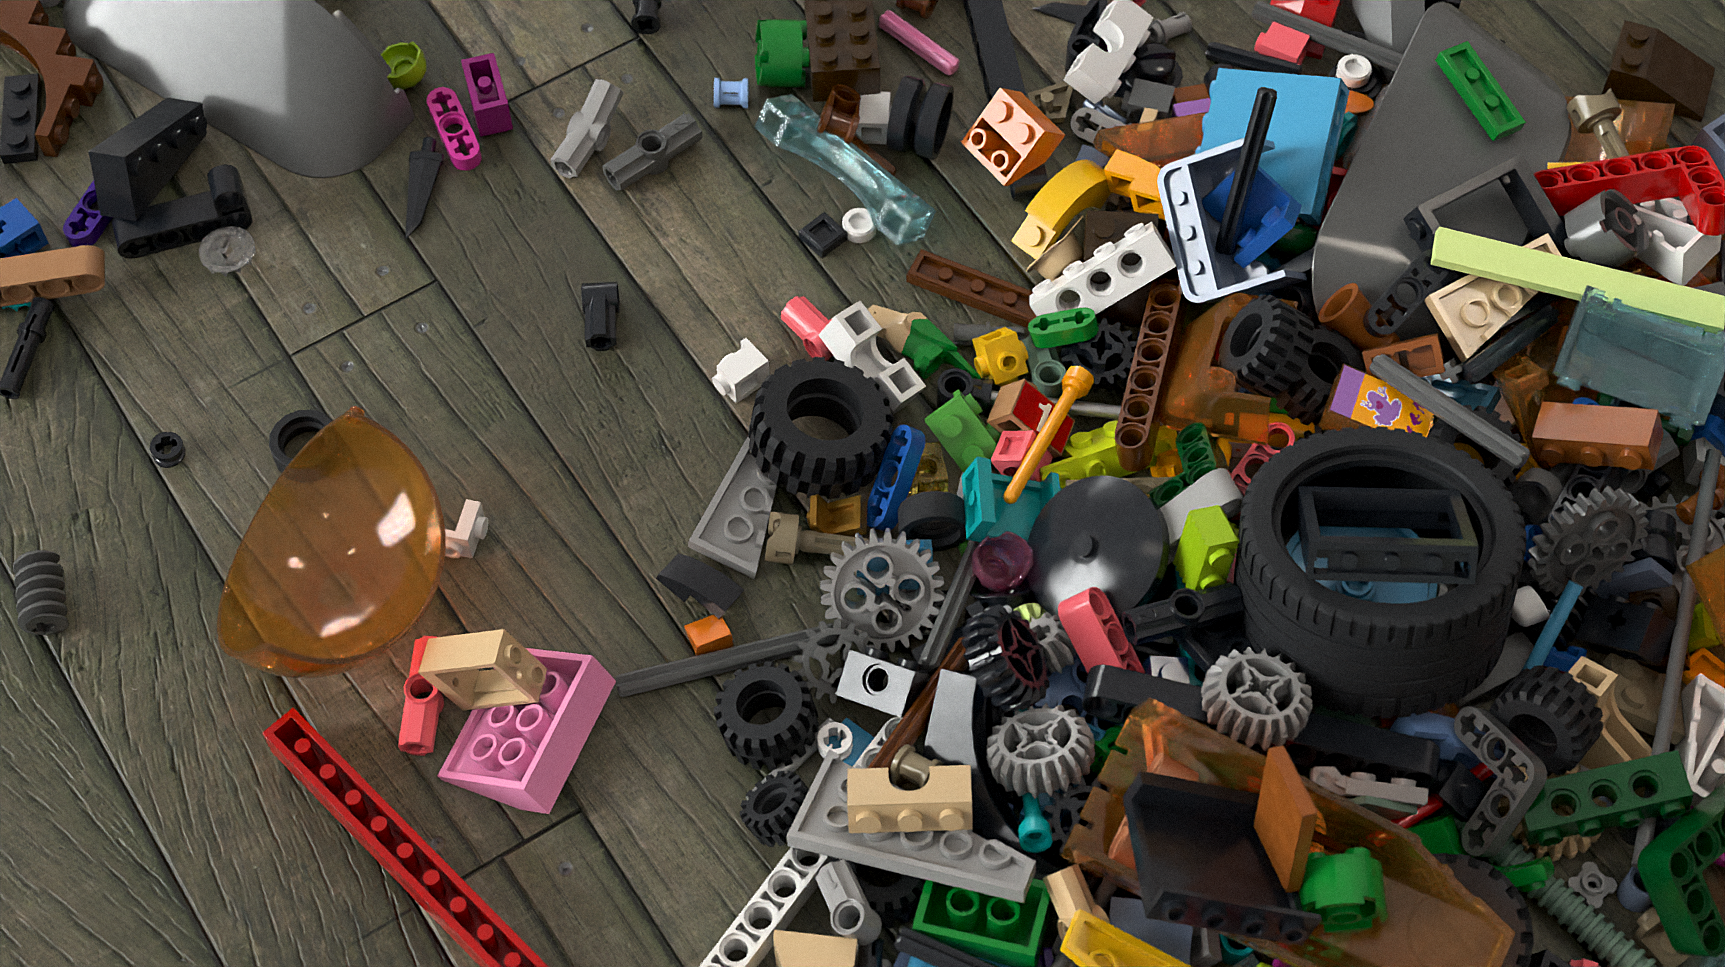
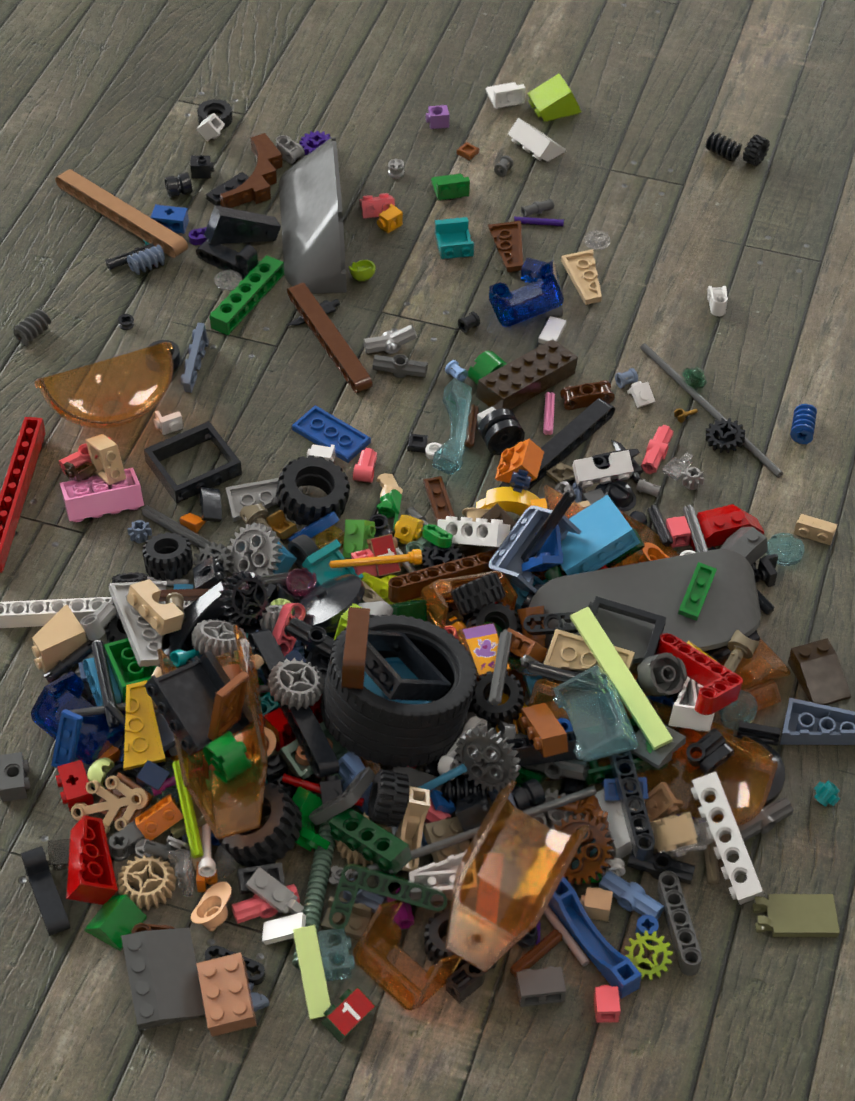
camera: 50 degrees right, 10 degrees down
dark pink beam [426,87,482,171] -> none
magenta brick [461,53,513,137] -> none
black piece [581,282,620,351] -> none
reddish brown piece [817,84,861,145] -> none
white bush [817,722,853,761] -> none
white arch [818,301,926,414] -> none
light grey hinge [1309,767,1428,808] -> none
none -> dark brown bracket [64,462,97,482]
none -> sand blue piece [127,244,165,275]
none -> sand blue gear [127,520,152,544]
none -> black window [144,421,242,504]
none -> sand blue wing [181,323,209,393]
none -> green brick [209,255,284,335]
none -> reddish brown beam [287,282,373,394]
none -> blue tile [292,405,371,463]
none -> reddish brown beam [341,607,370,689]
none -> dark blue gear [509,469,531,493]

